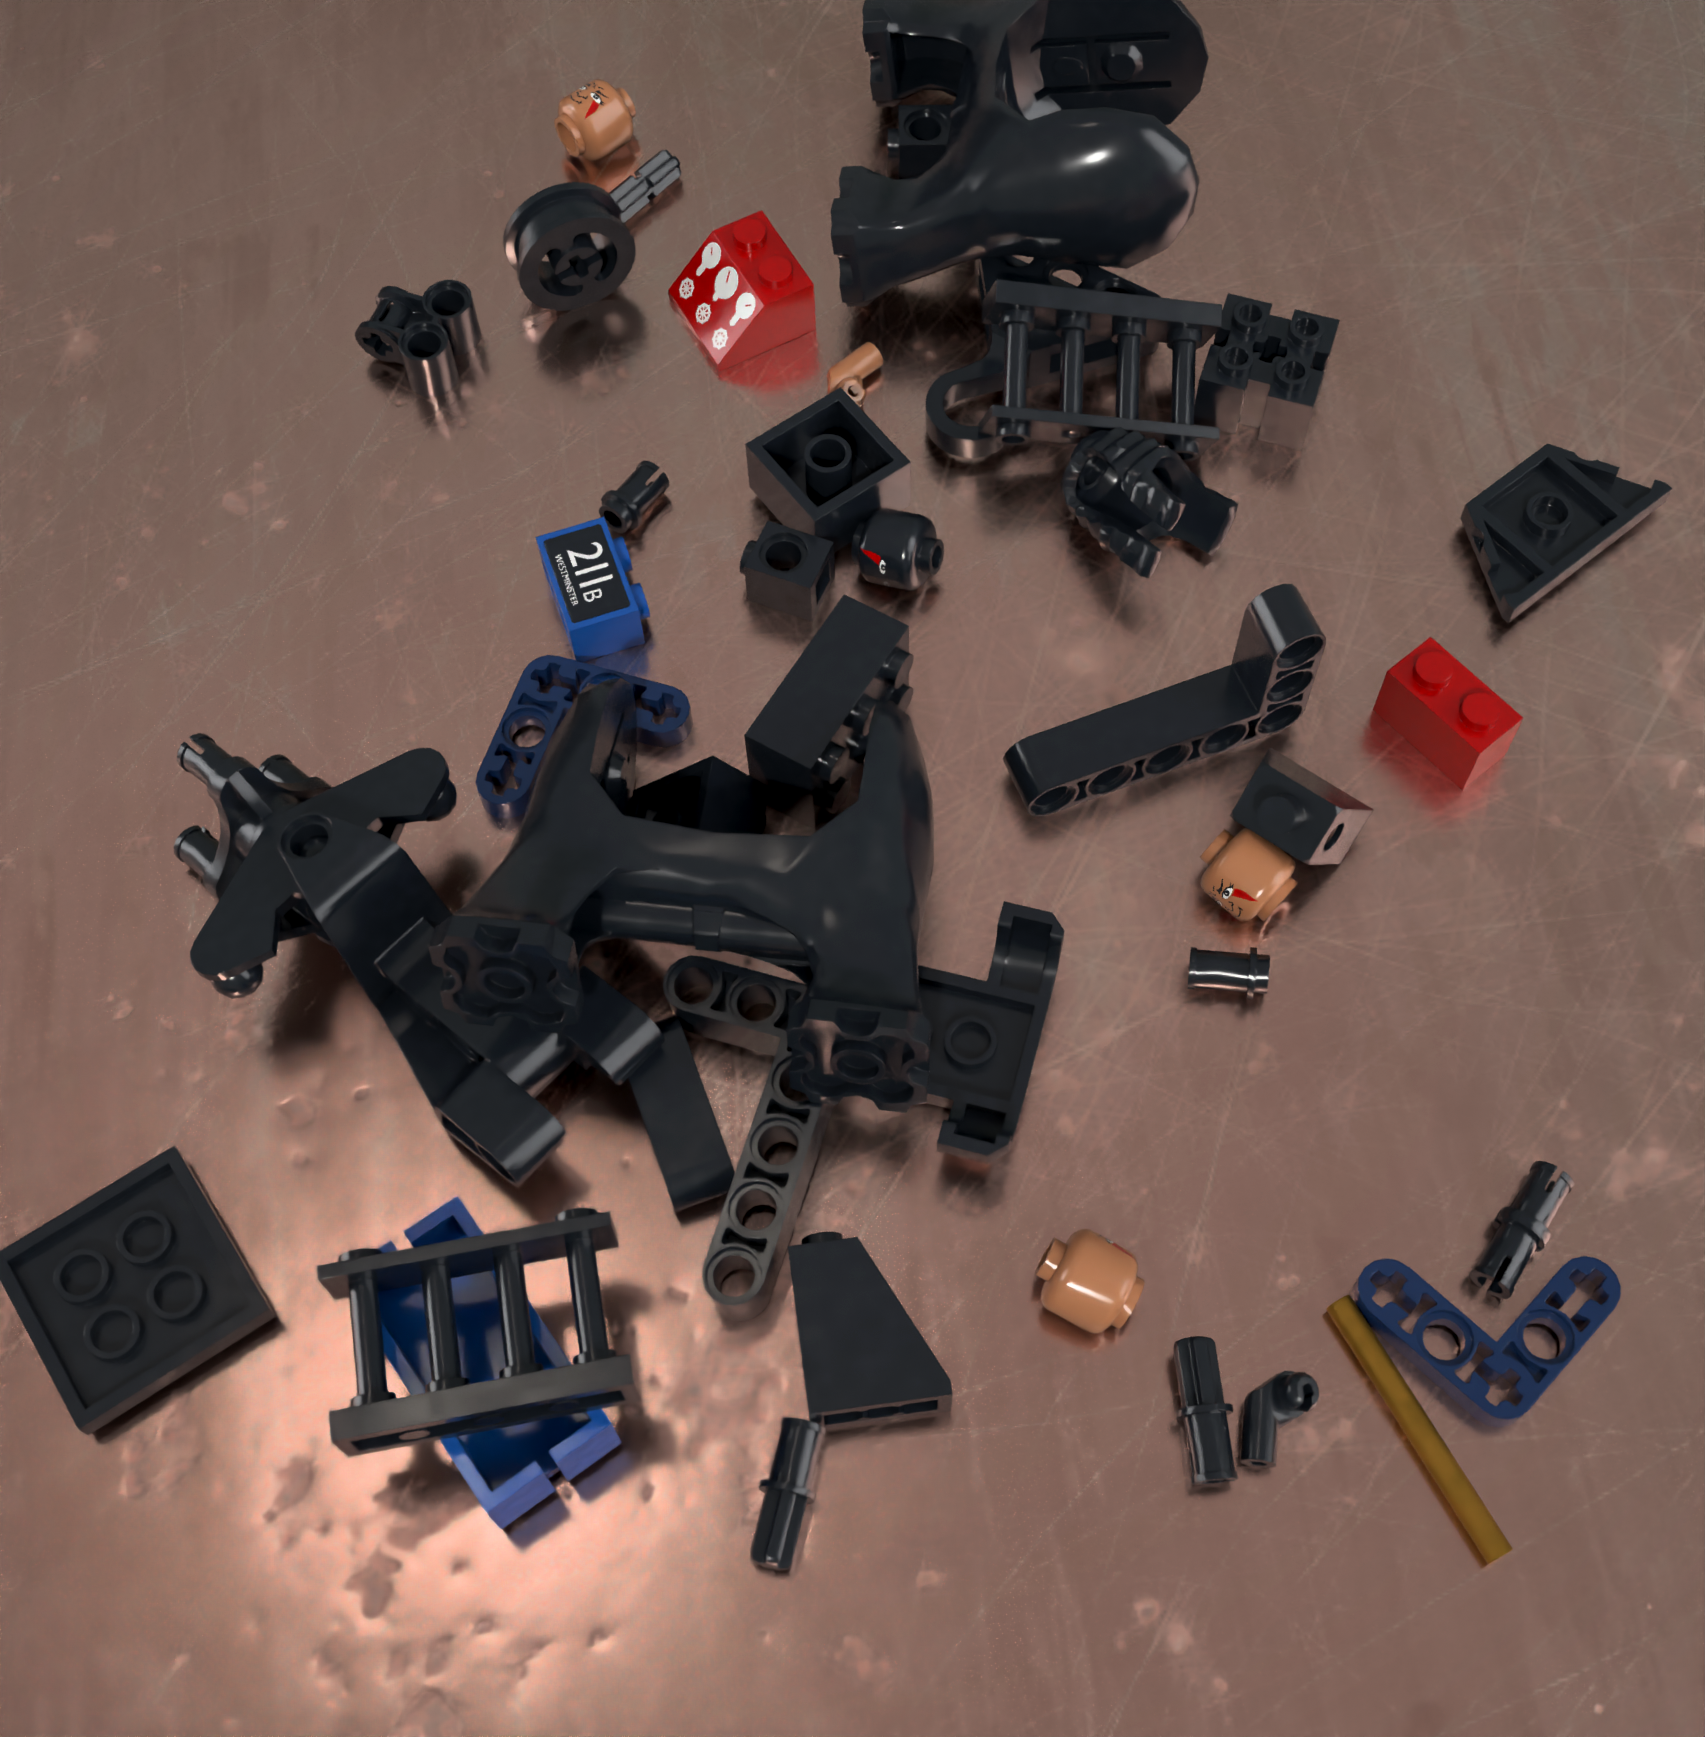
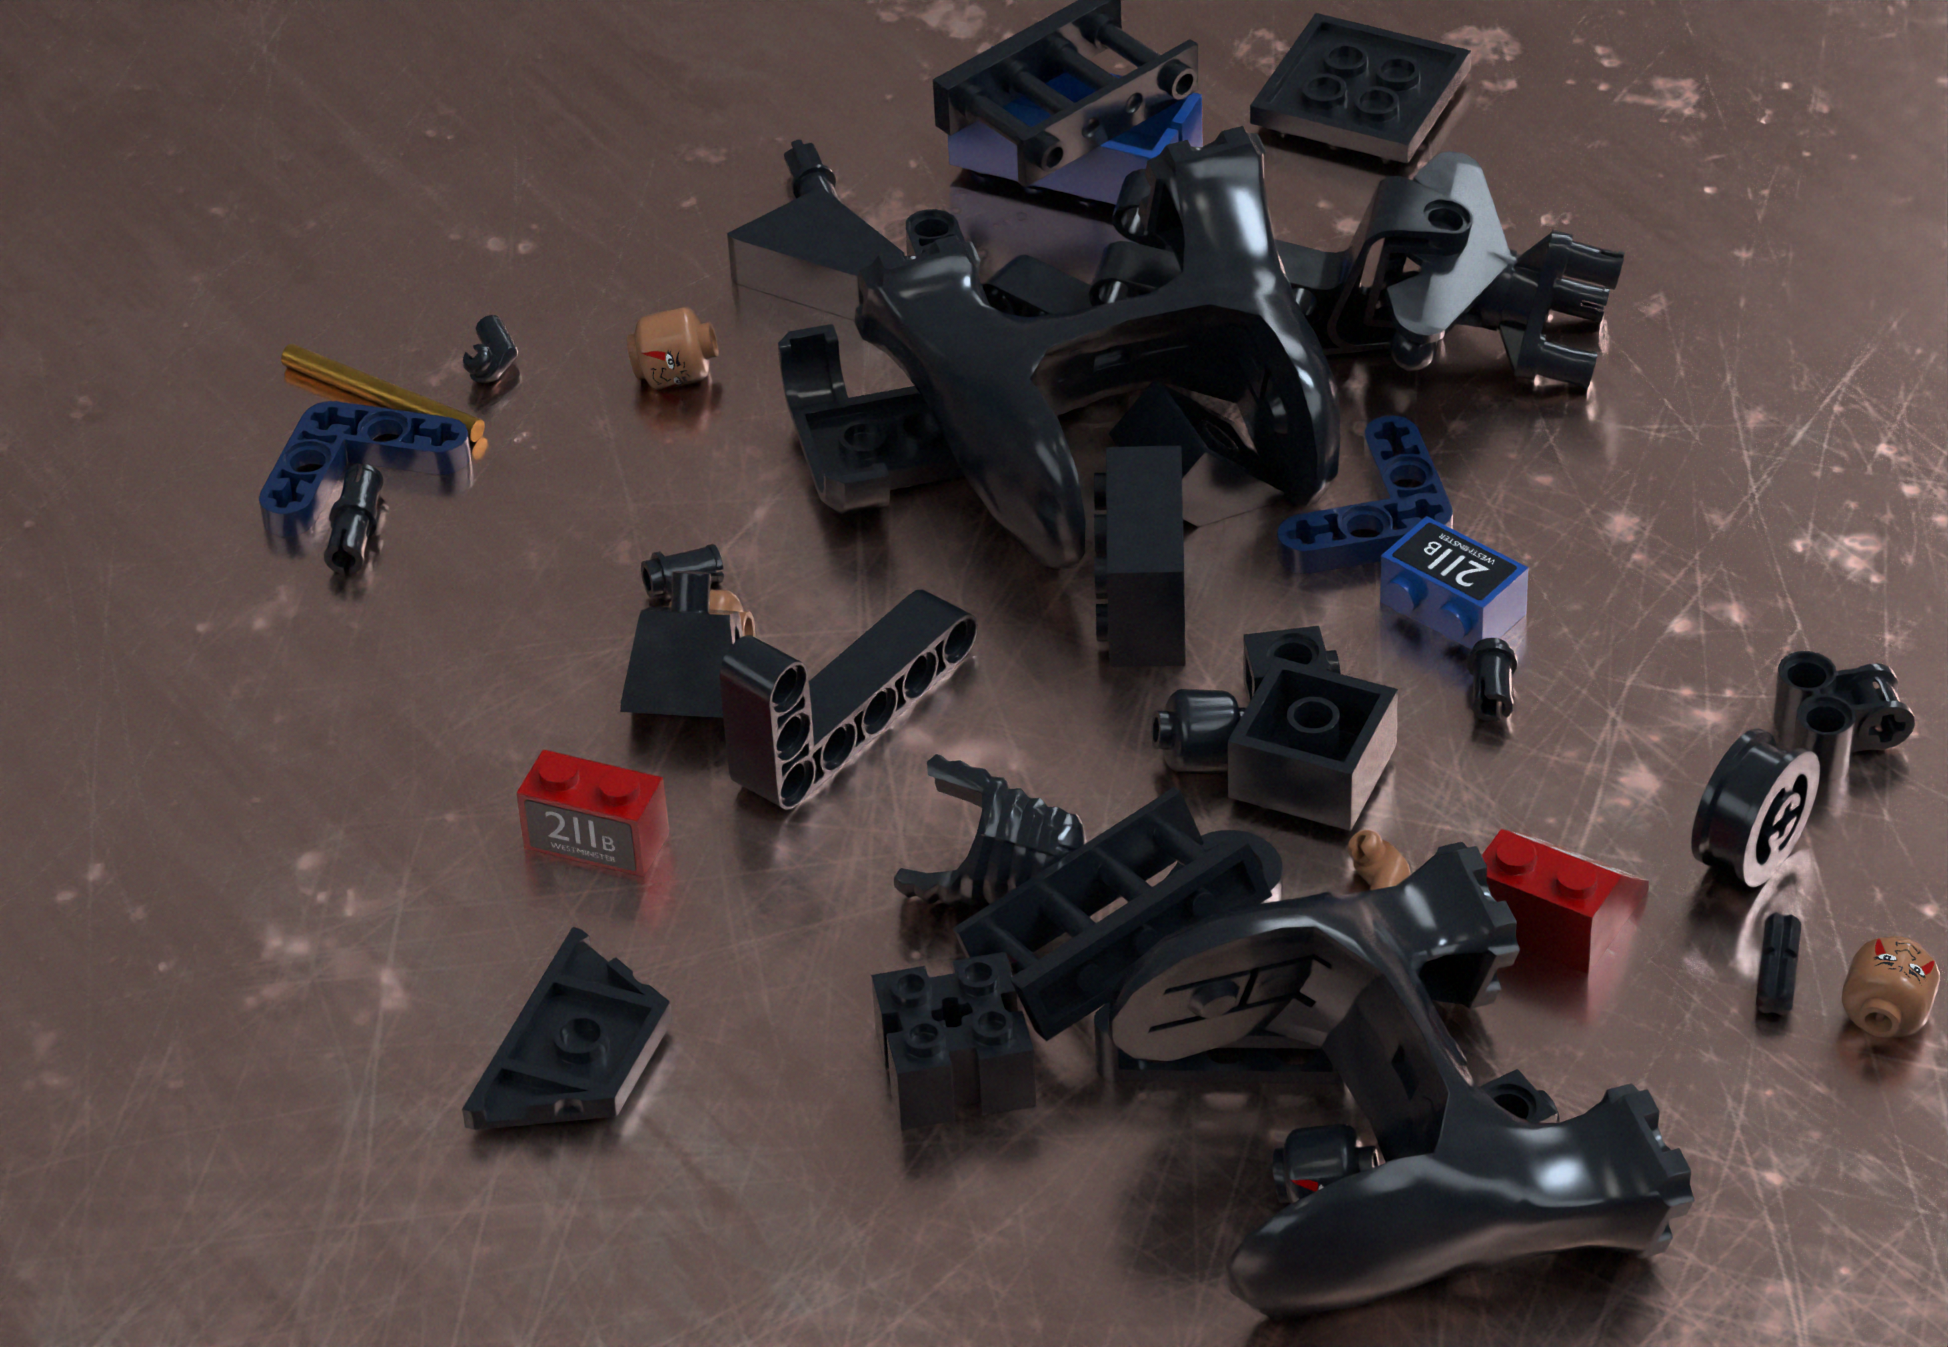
camera: 150 degrees right, 20 degrees down
black axle [1173,1336,1238,1485] -> none

